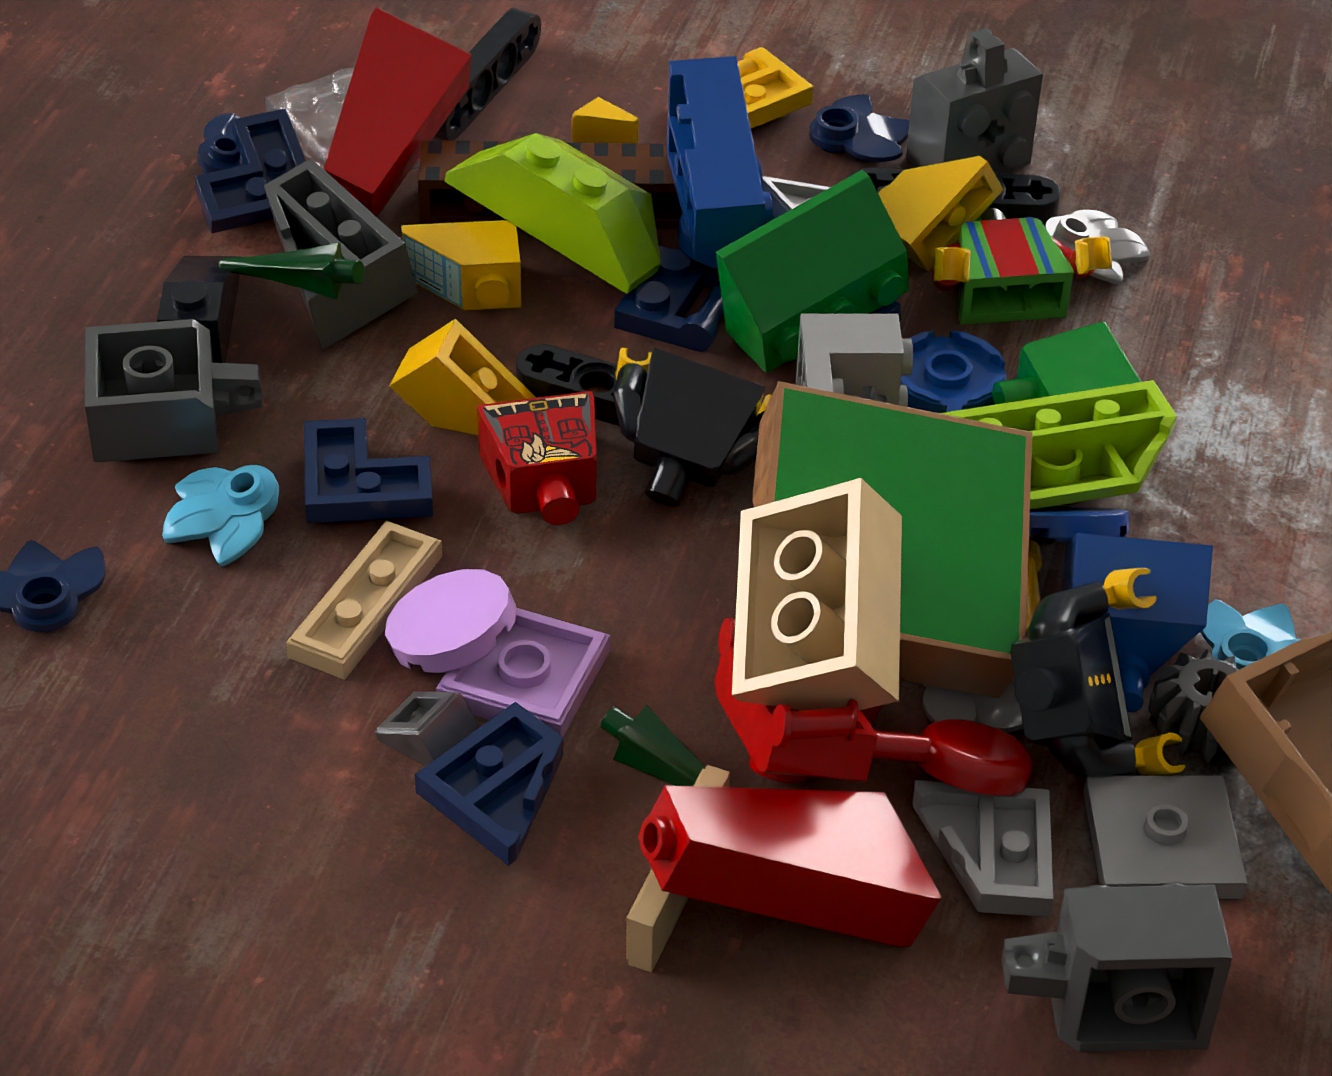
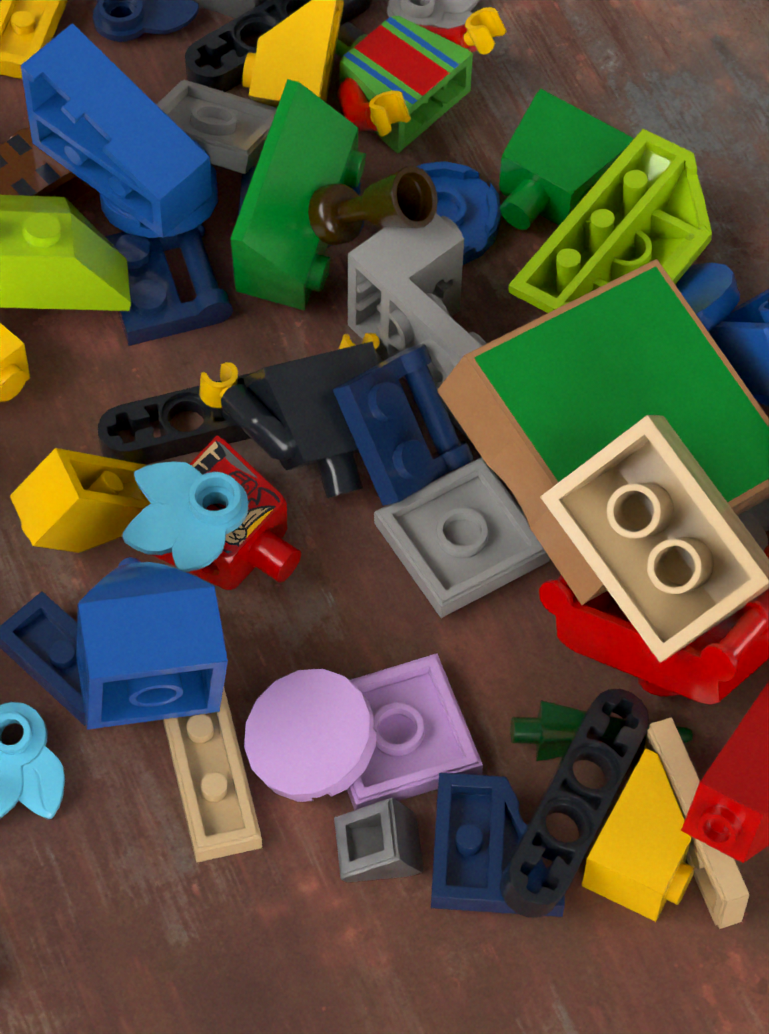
camera: 40 degrees left, 15 degrees up
none -> blue piece [76,557,228,730]
none -> medium azure plate [122,461,248,572]
none -> dark brown piece [308,166,438,246]
none -> dark blue plate [333,343,474,506]
none -> light grey plate [374,457,550,618]
none -> black beam [500,689,649,918]
none -> yellow slope [582,748,695,922]

